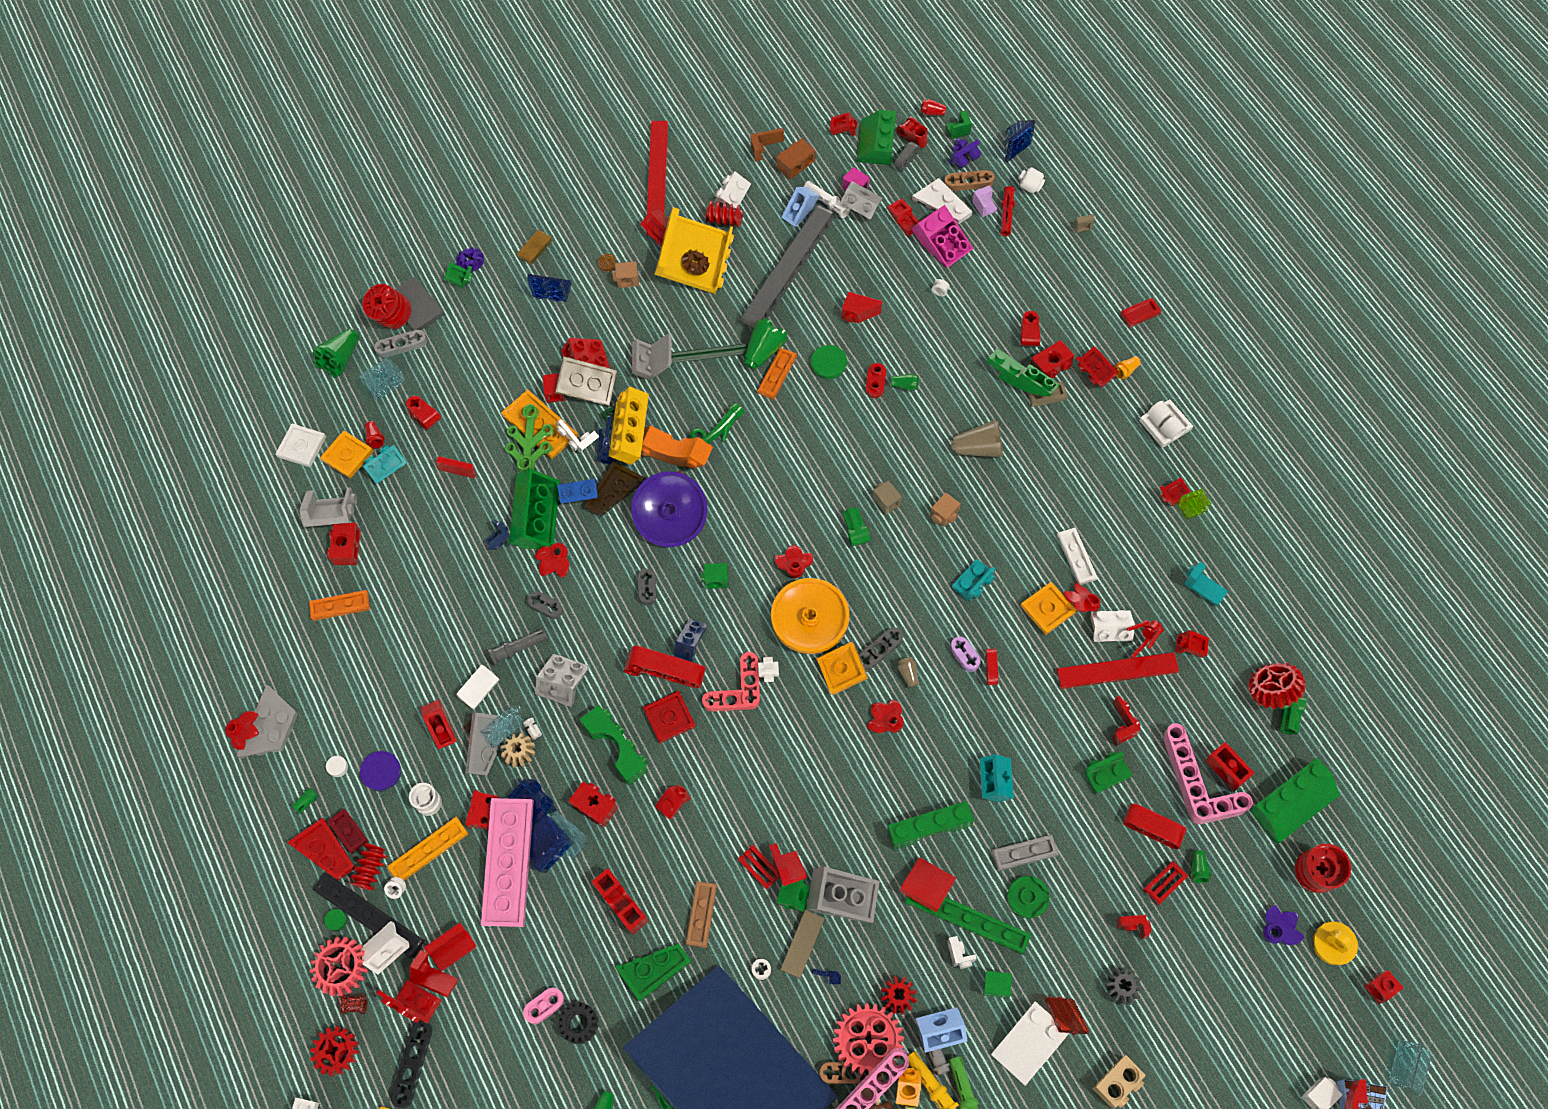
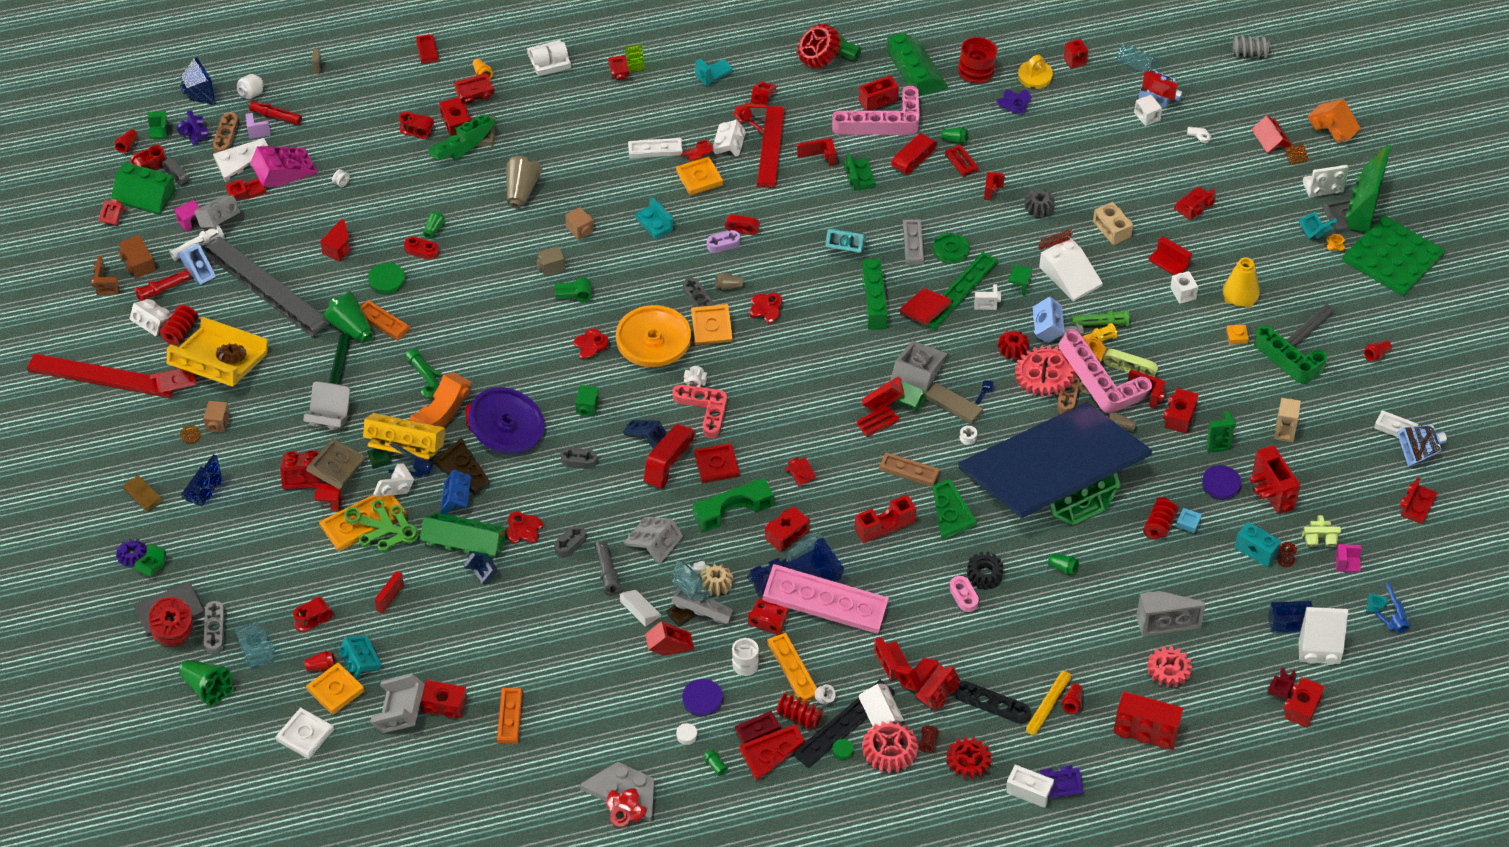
camera: 80 degrees left, 15 degrees down
none -> red pin [135,269,191,301]

